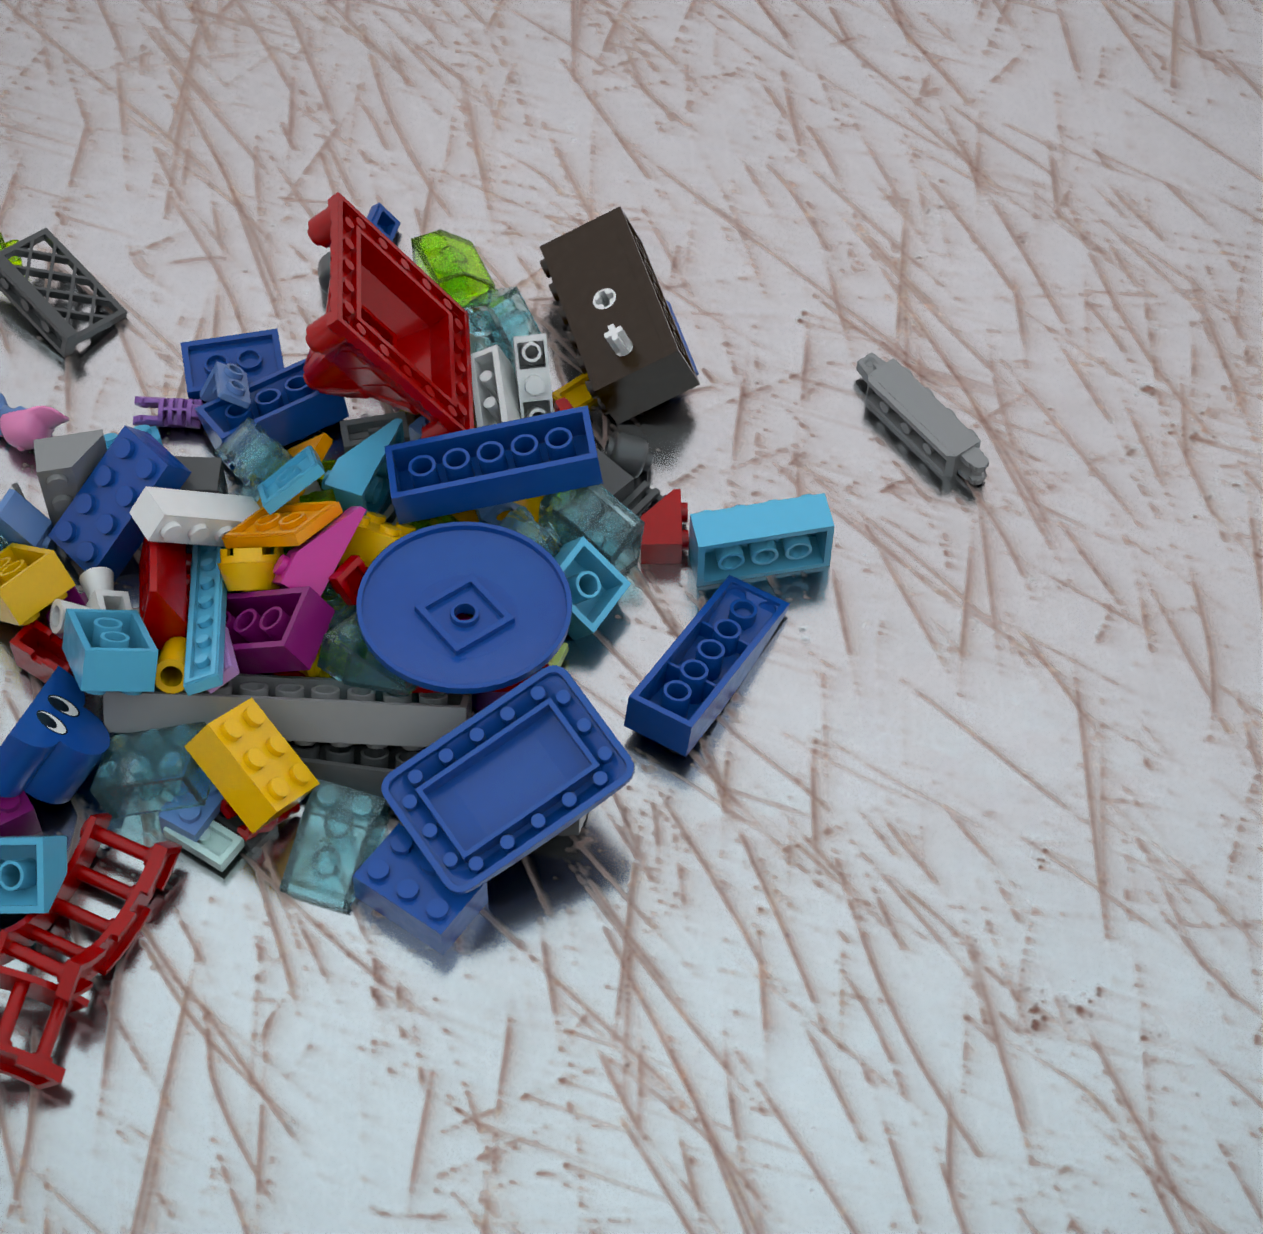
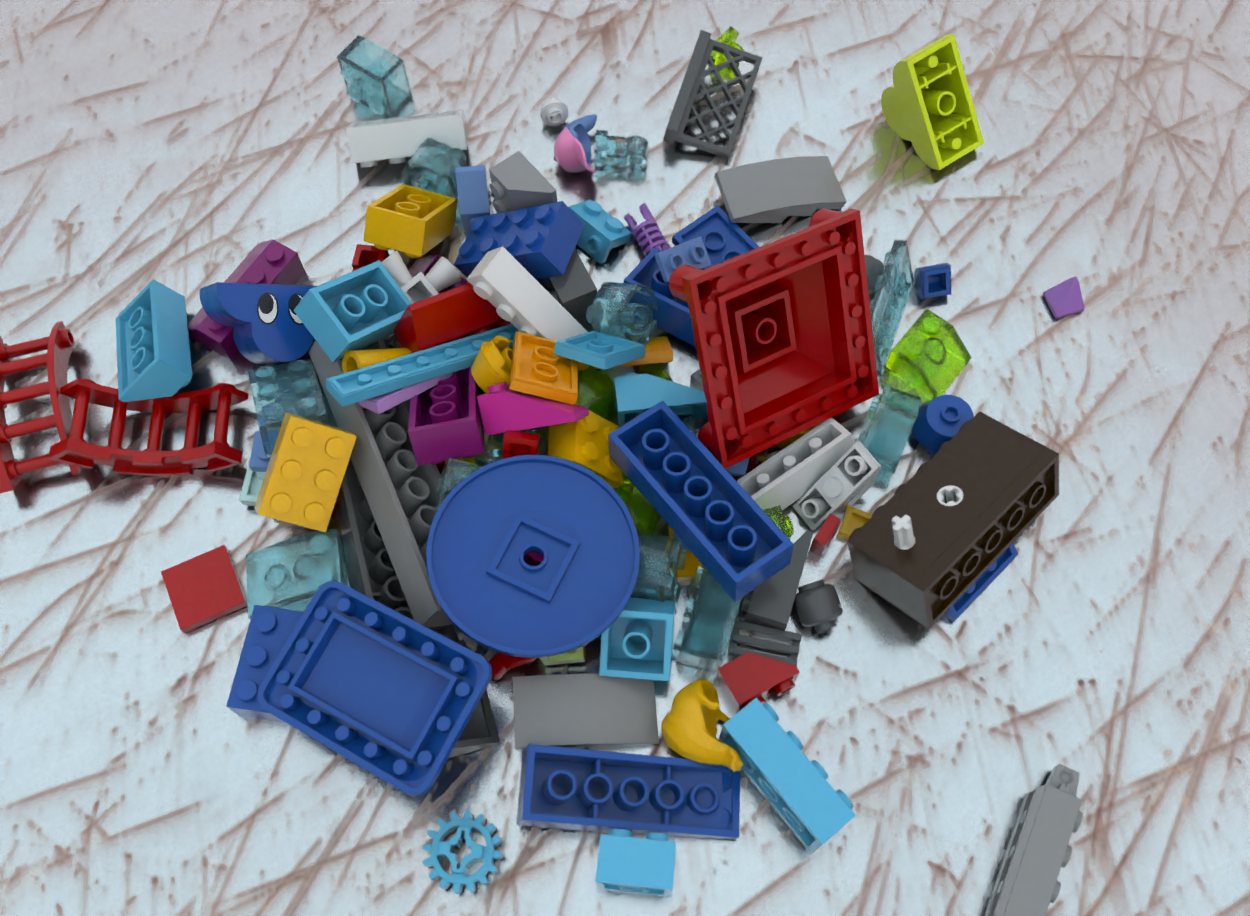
camera: 65 degrees right, 10 degrees up
none -> red tile [161,545,248,633]
none -> medium azure gear [422,810,503,894]
none -> light grey slope [512,673,659,751]
none -> clear light blue leg [594,130,649,170]
none -> medium azure brick [595,829,676,896]
none -> yellow piece [661,679,744,772]
none -> light grey slope [714,156,847,223]
none -> neon yellow brick [881,34,984,170]
none -> blue cone [912,395,974,456]
none -> medium lavender slope [1043,276,1084,319]

